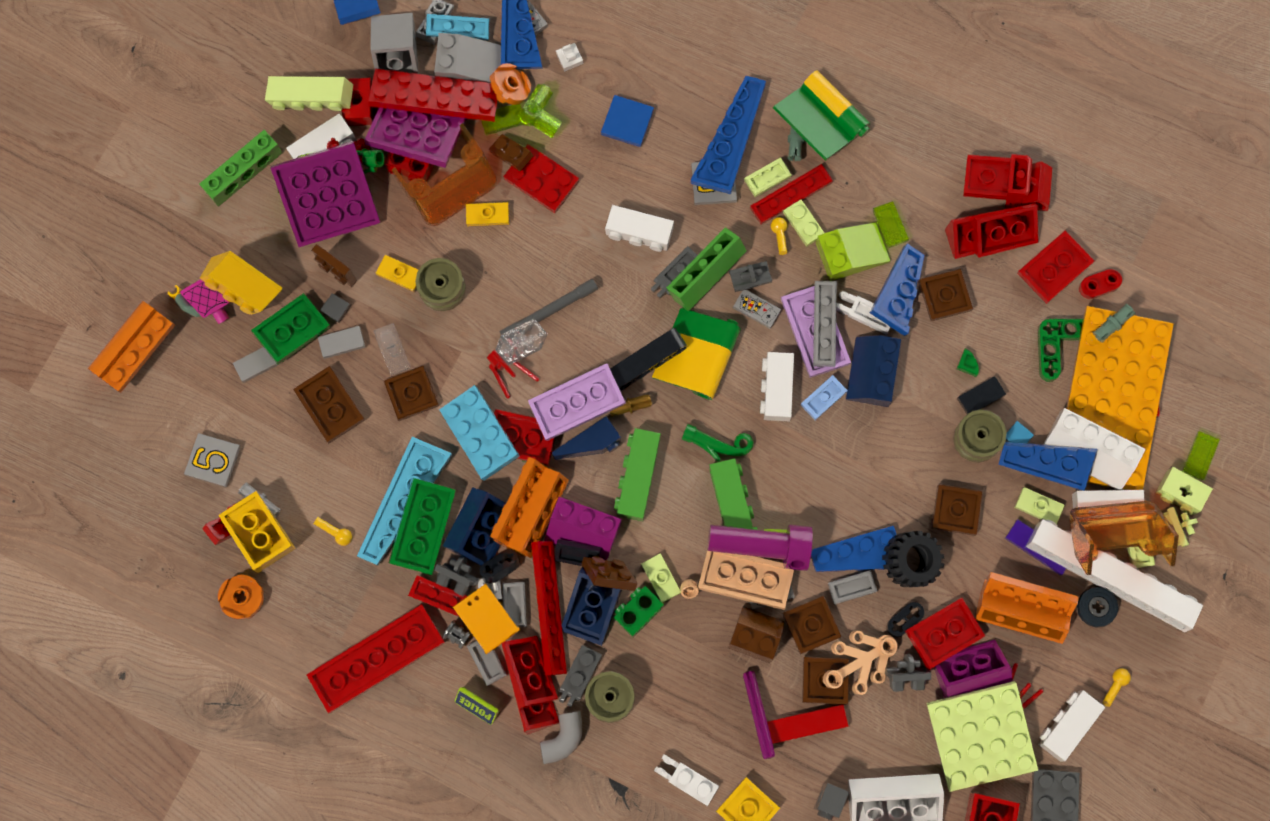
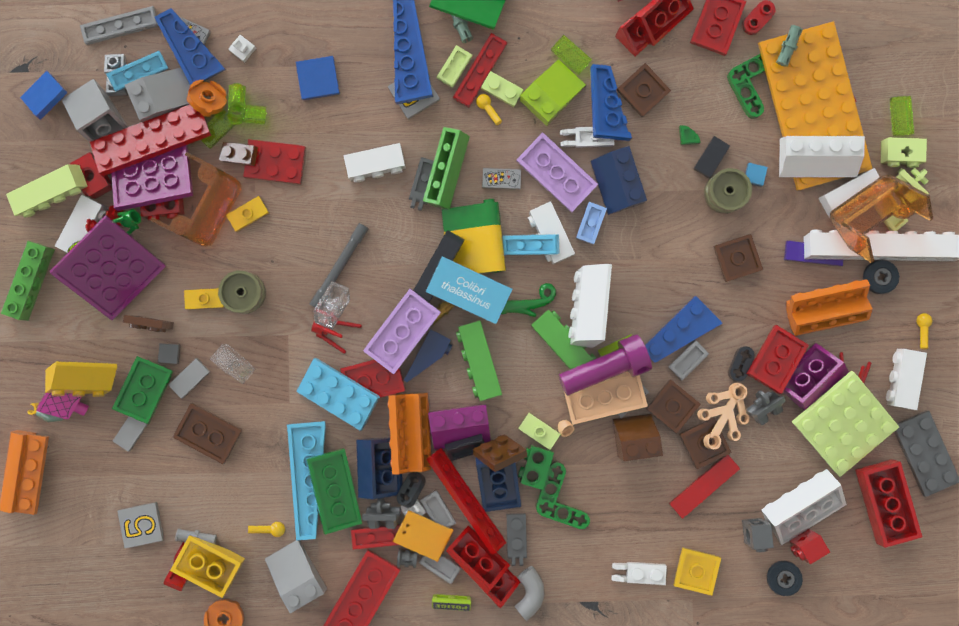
camera: 30 degrees left, 10 degrees up
reddish brown tile [383,365,439,421] -> none
olive wheel [585,671,635,723] -> none
dark grey hips [729,261,772,292] -> none
magenta axle [743,671,775,759] -> none
light grey tile [813,281,837,367] -> none
black tyre [882,531,945,588] -> none
blue wing [998,442,1097,491] -> none
yellowish green plate [1014,487,1065,524] -> none
none -> light grey slope [265,540,327,613]
none -> medium azure tile [426,256,513,324]
none -> medium azure tile [503,234,560,255]
none -> green beam [536,462,590,529]
none -> white slope [568,264,612,348]

